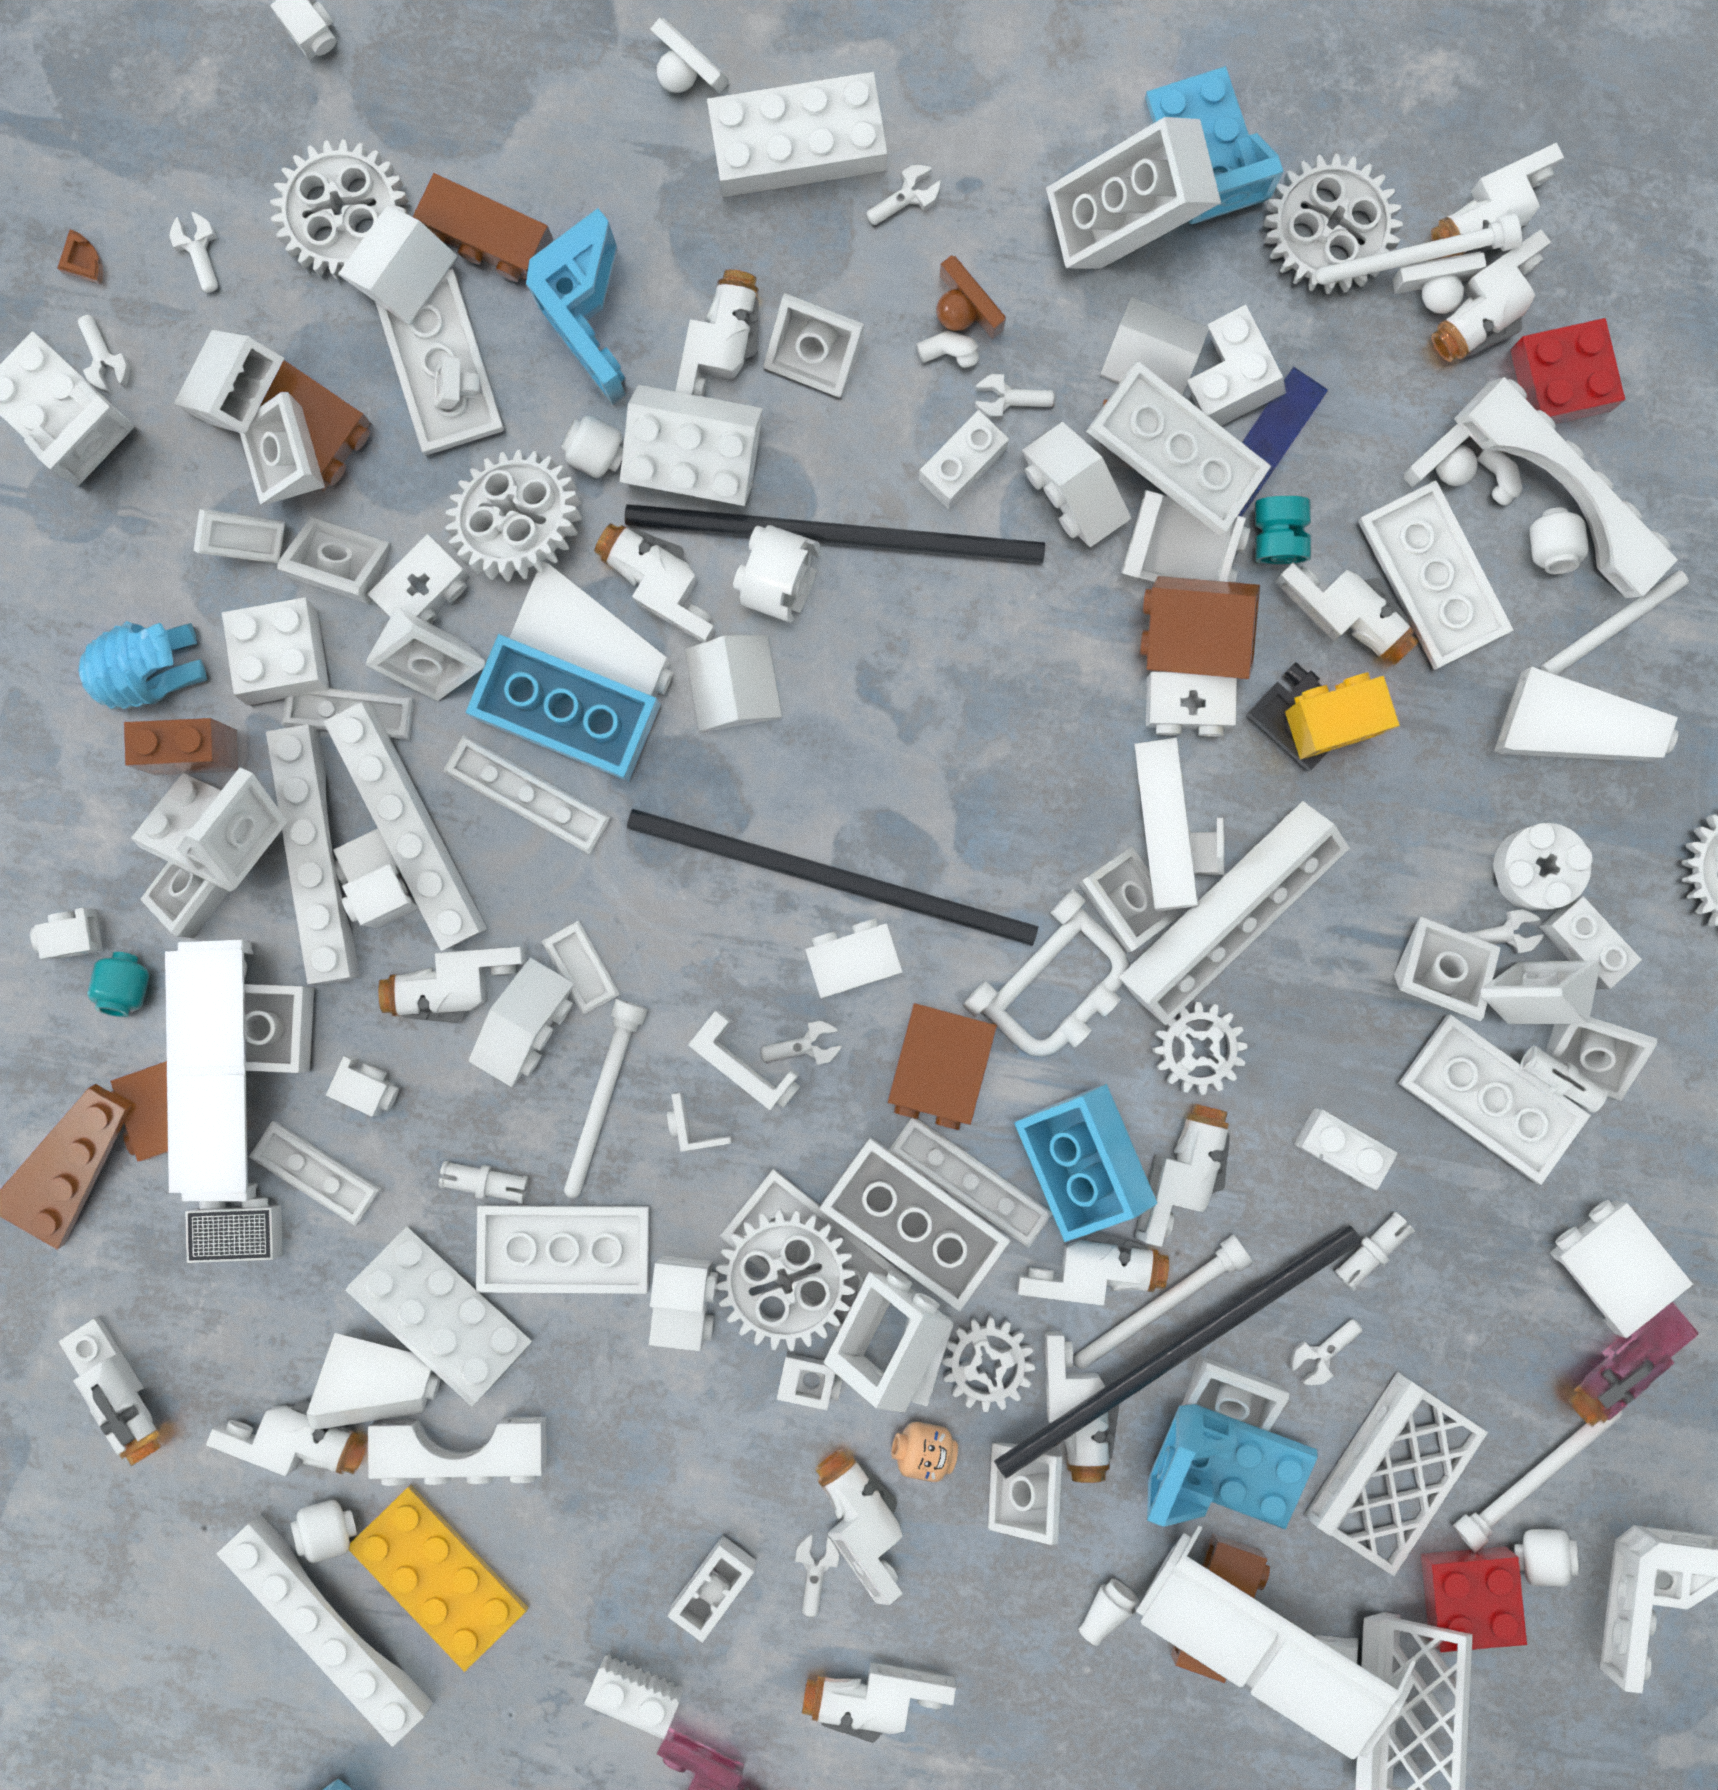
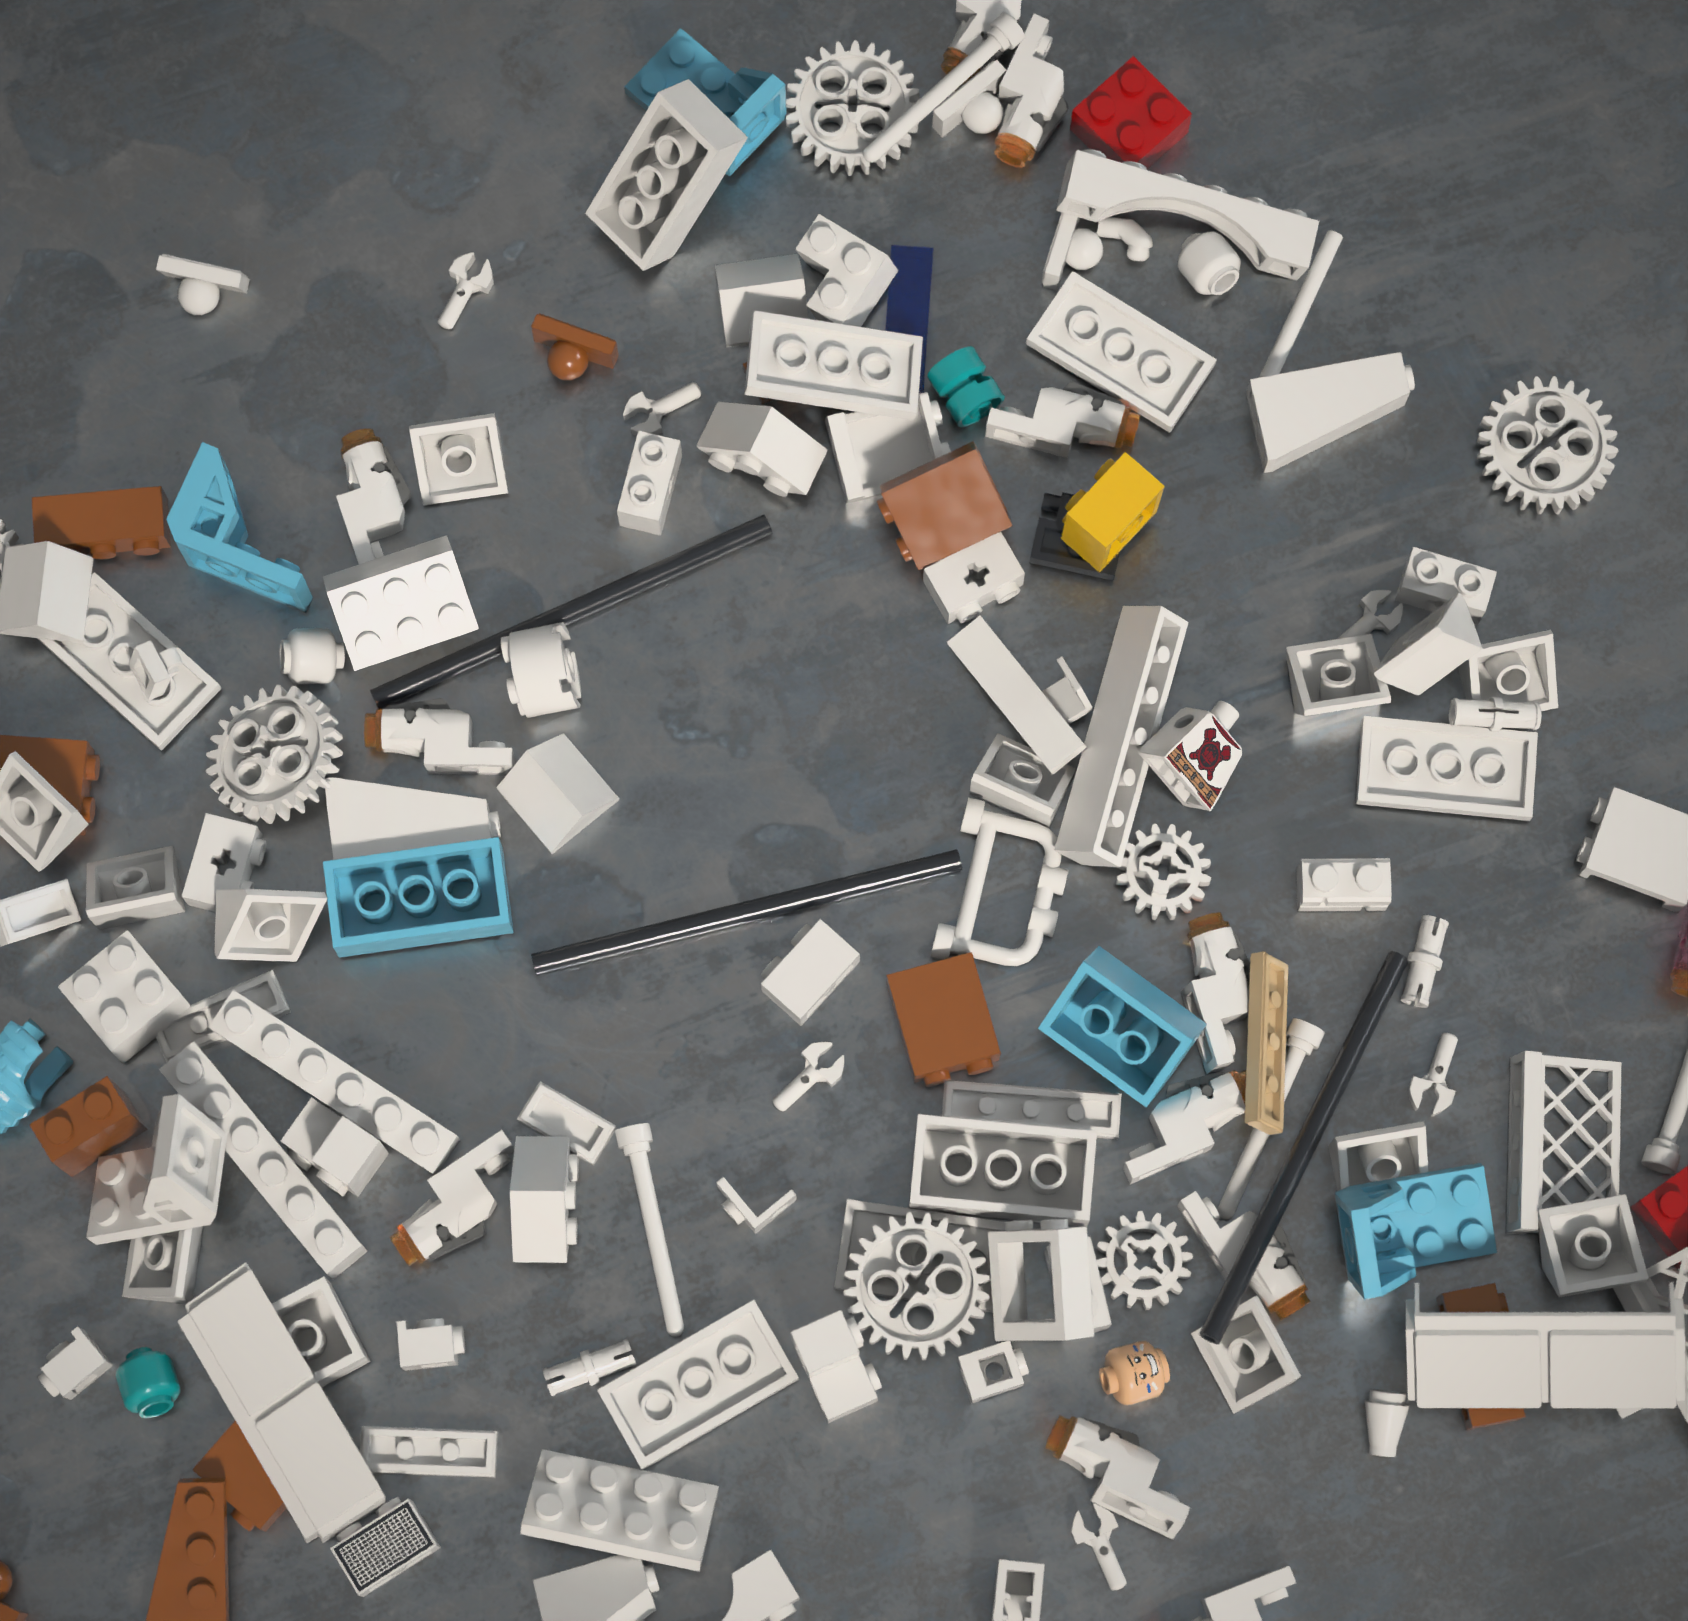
camera: 40 degrees left, 10 degrees down
white tile [443,735,611,855] -> none
white panel [688,1011,800,1110] -> none
white brick [707,72,887,197] -> none
white arm [916,331,979,368] -> none
white brick [1493,823,1593,911] -> none
none -> white torso [1138,701,1242,811]
none -> tan tile [1245,951,1288,1135]
none -> white slope [1538,1194,1649,1297]

